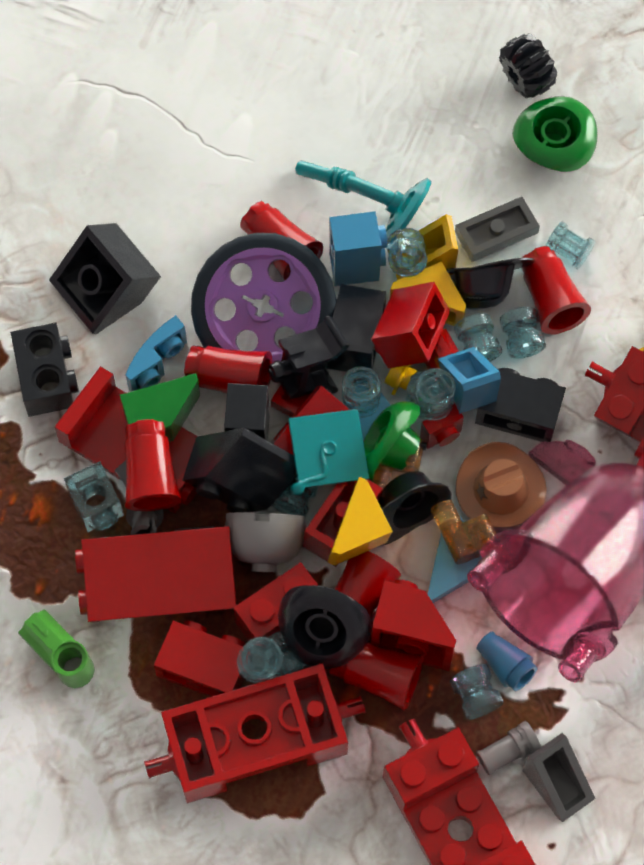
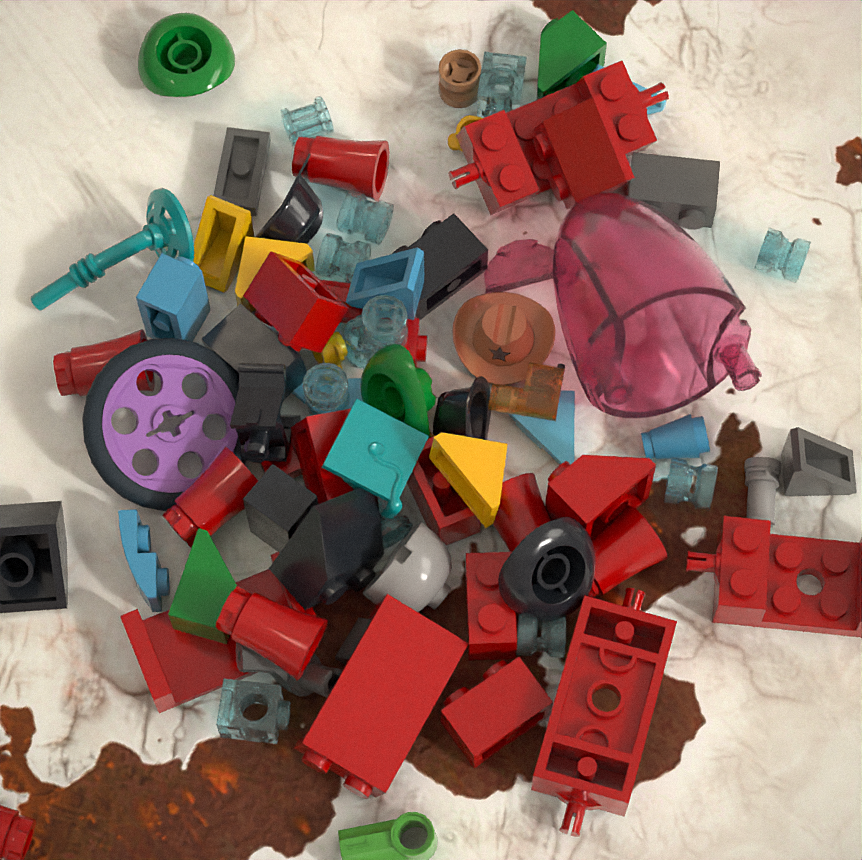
camera: 55 degrees left, 0 degrees up
black brick [10,323,79,417] -> none
clear light blue wheel [236,637,283,683] -> none
clear light blue wheel [387,228,427,277] -> none
black gear [499,33,558,98] -> none

